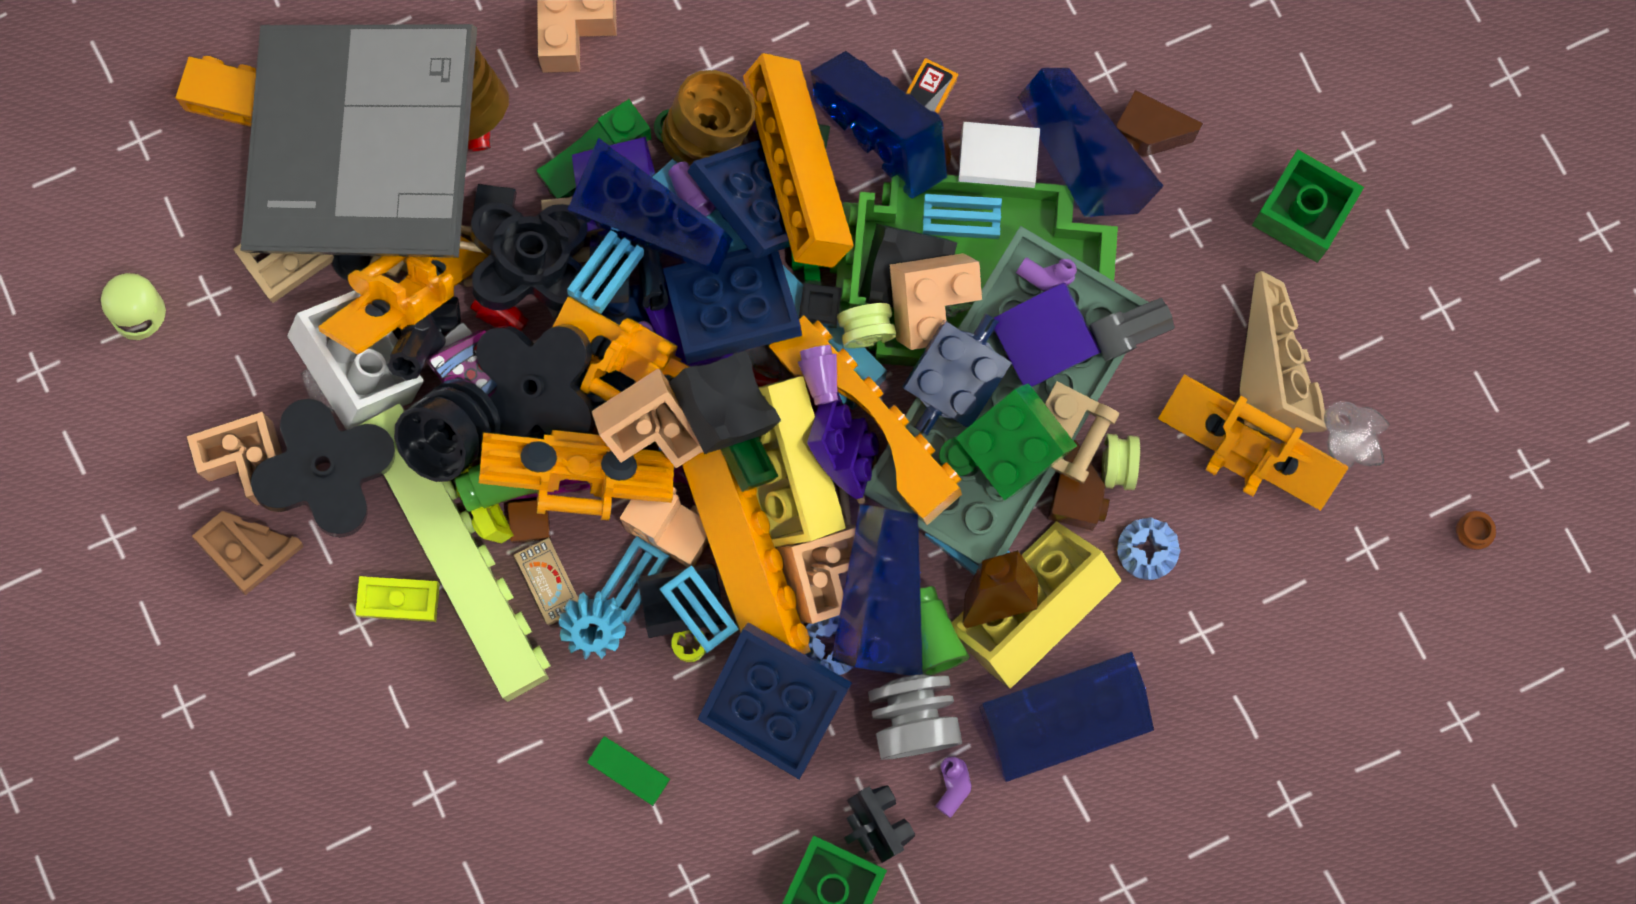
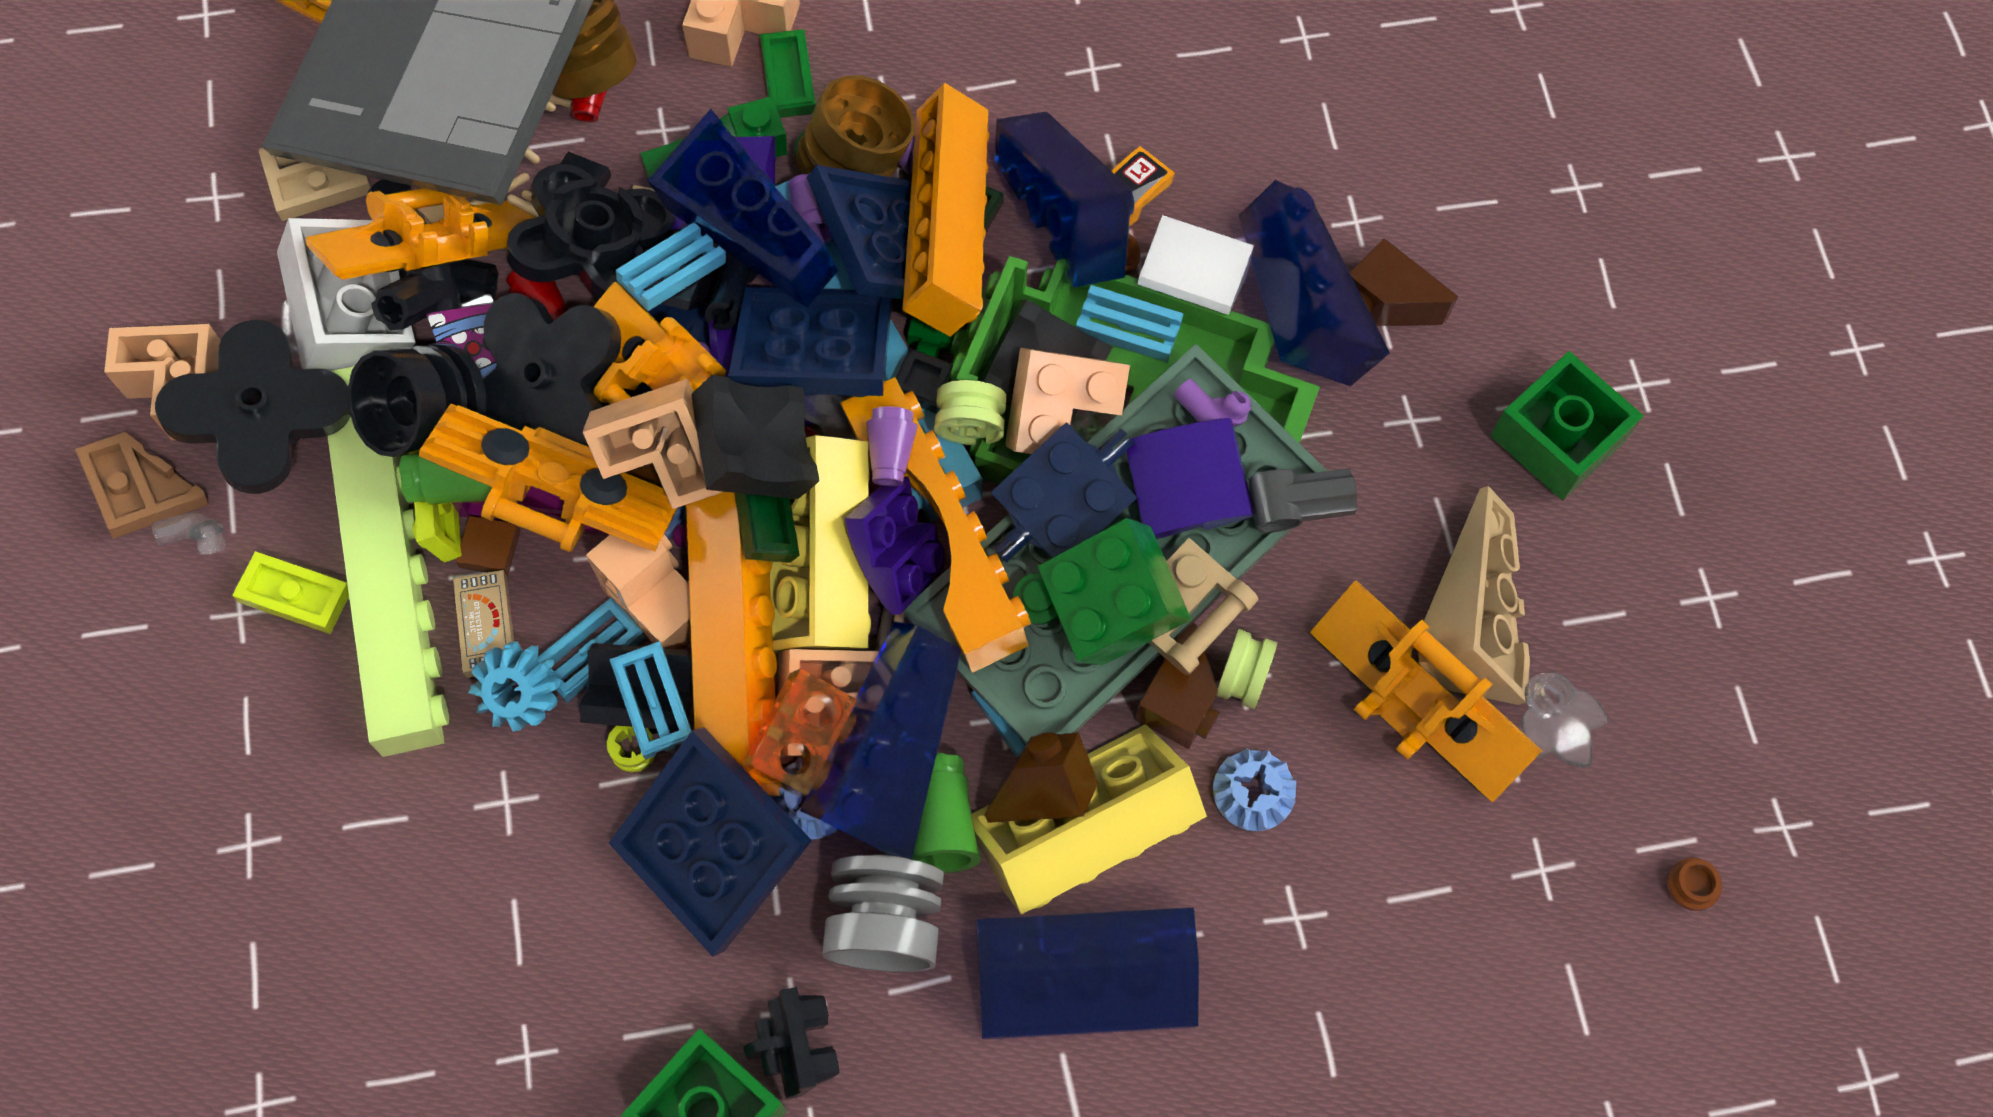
camera: 15 degrees right, 10 degrees down
yellowish green helmet [101,273,166,340] -> none
green piece [587,736,671,806] -> none
medium lavender arm [935,756,972,818] -> none
none -> clear arm [152,512,226,555]
none -> clear orange brick [741,669,858,796]
none -> green tile [760,29,816,118]

